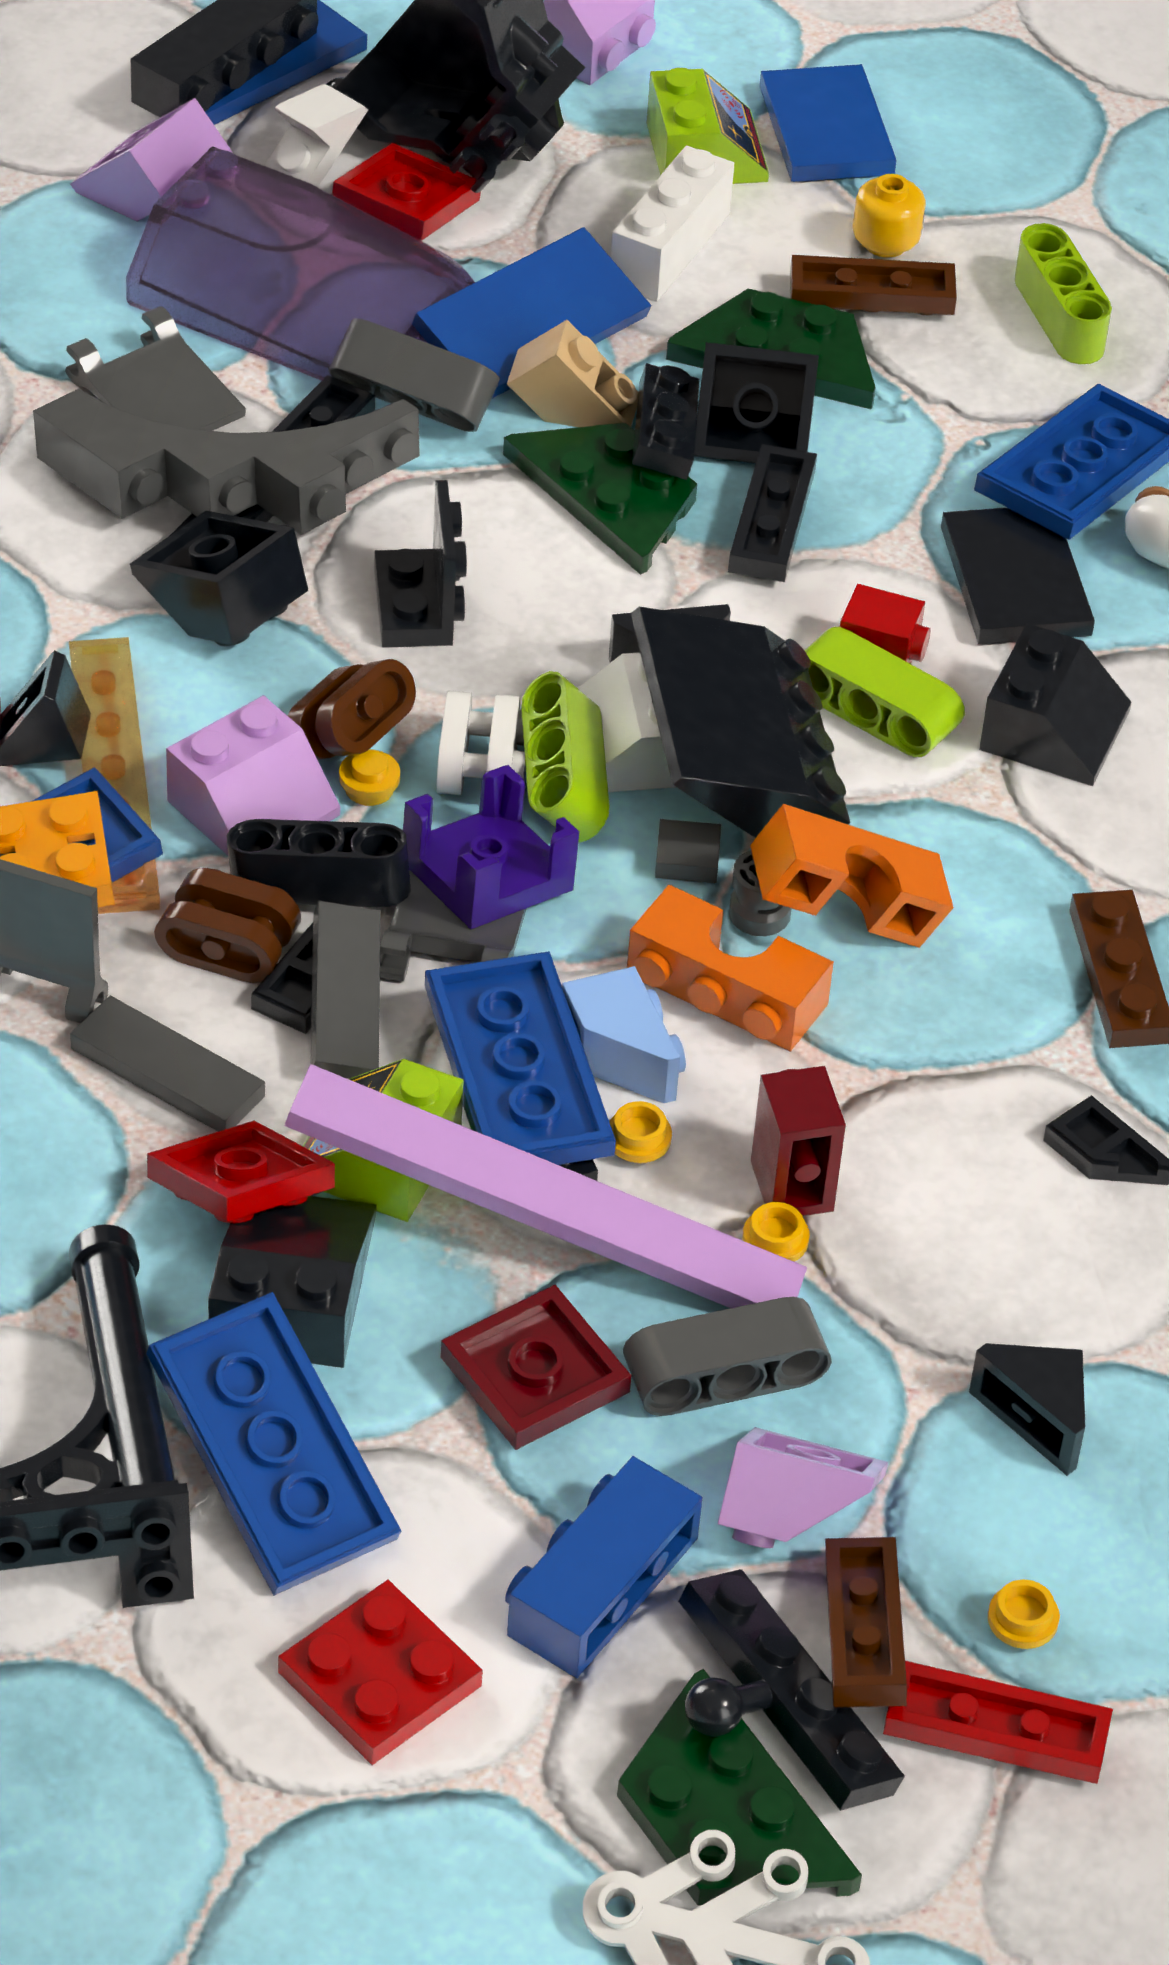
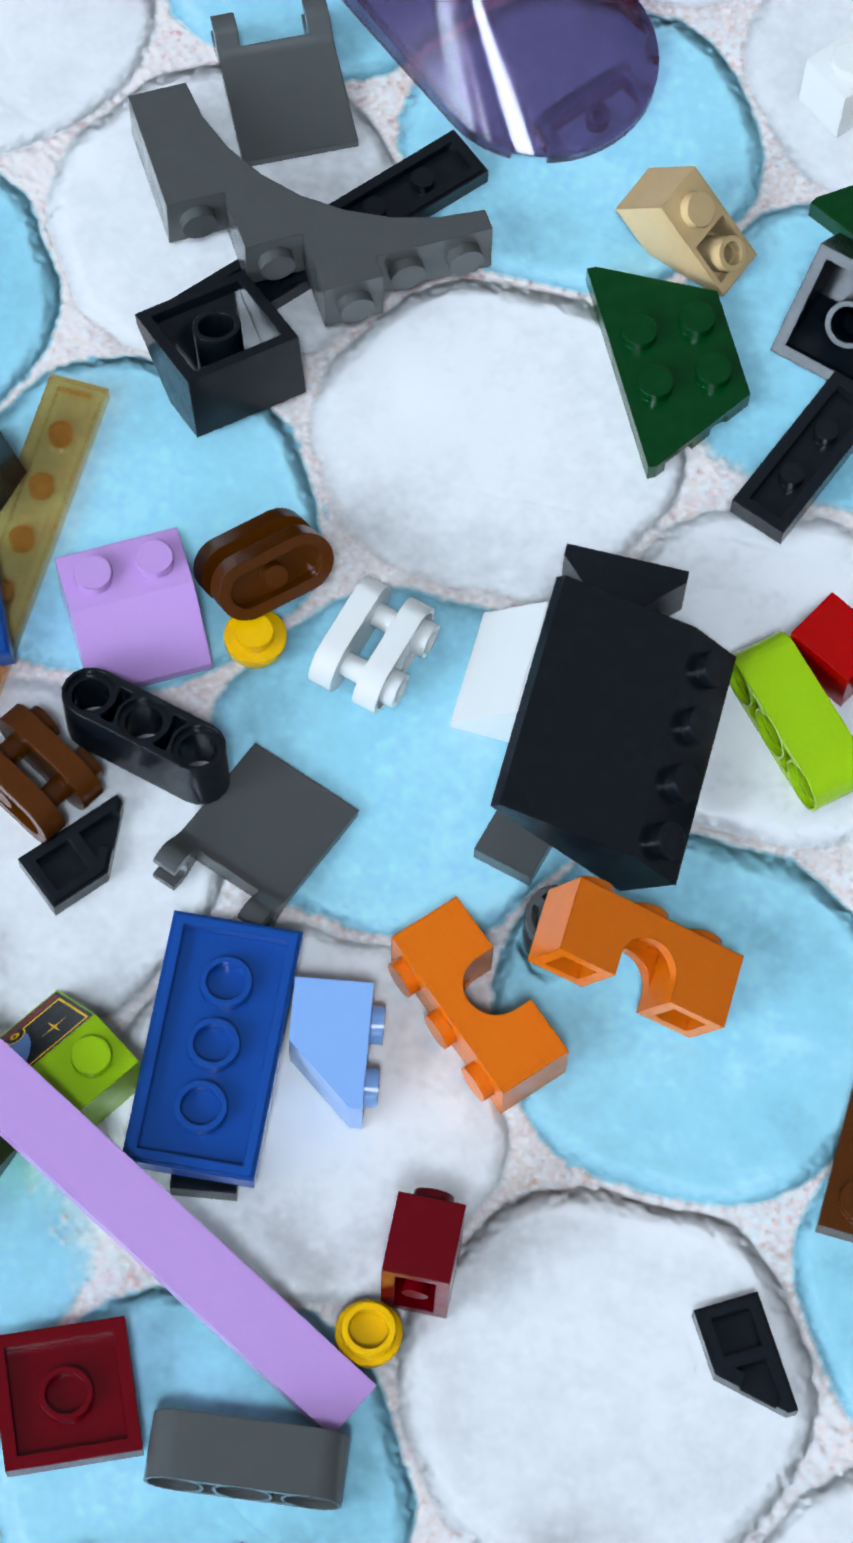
camera: 25 degrees right, 20 degrees up
dark grey tile [310,901,381,1079] -> none
dark grey beam [328,318,500,432] -> none
black bracket [374,480,467,648] -> none
dark purple panel [403,765,580,929] -> none
blue tile [412,227,652,399] -> none
lime beam [521,671,610,843] -> none
yellow plate [609,1101,672,1163] -> none
black plate [632,363,700,480] -> none

